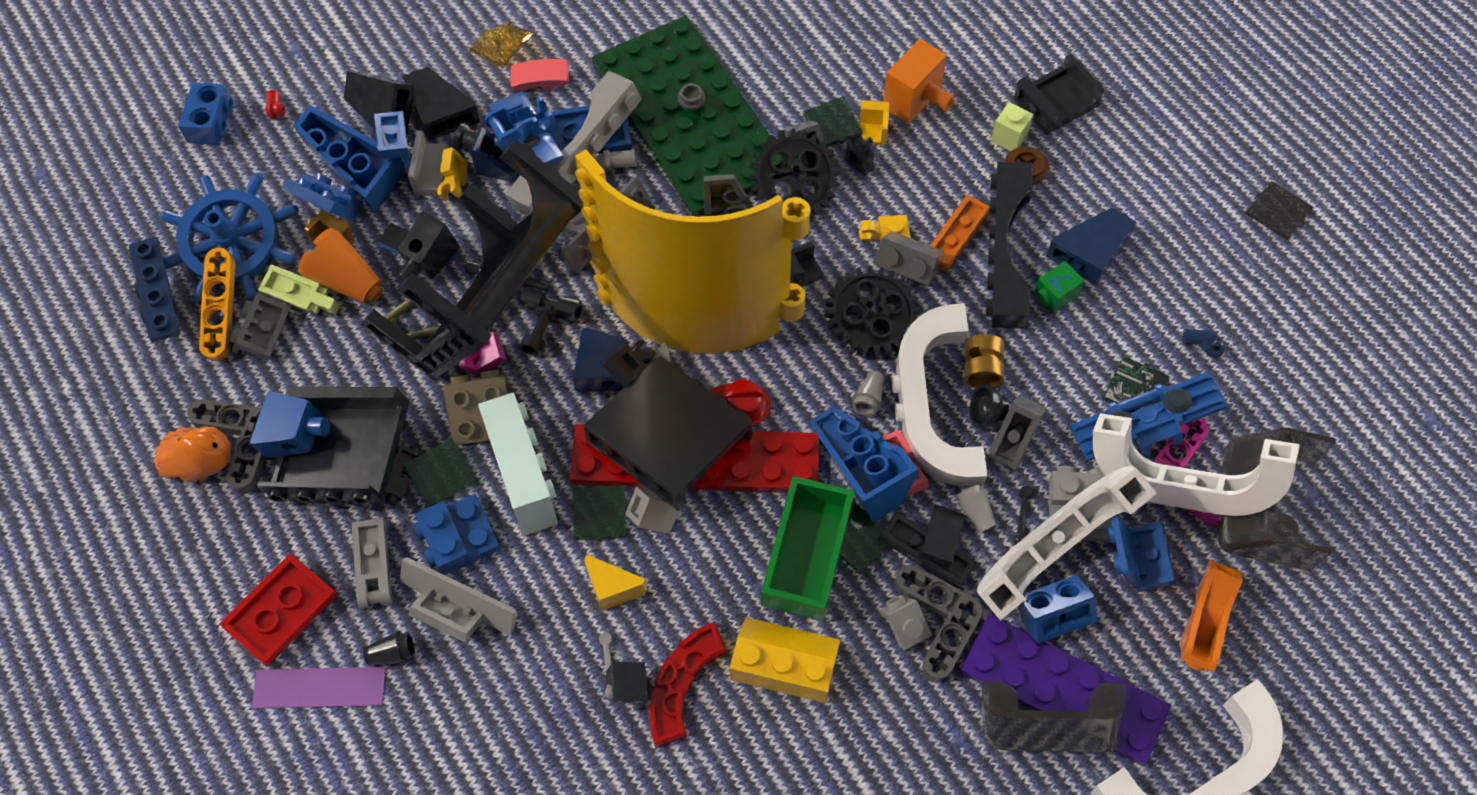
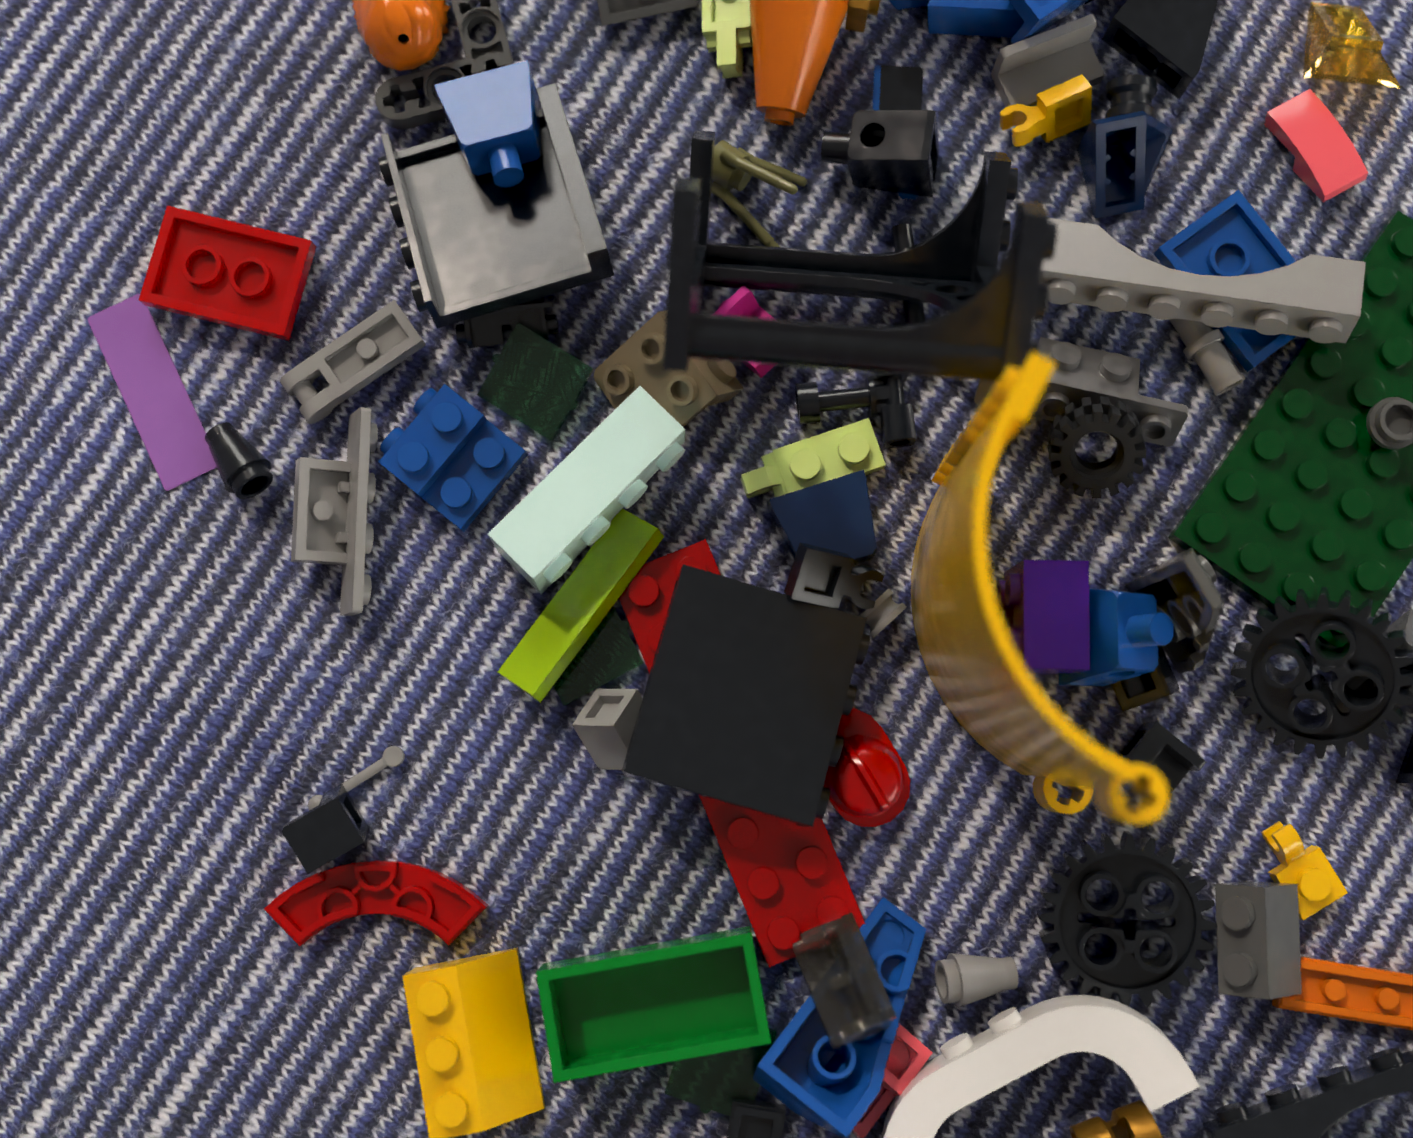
camera: 70 degrees right, 20 degrees up
blue piece [484,91,564,164] -> none
yellow slope [584,555,647,611] -> none
none -> lime tile [497,508,665,703]
none -> yellowish green hinge [741,418,886,499]
none -> clear smoke hinge [791,913,896,1050]

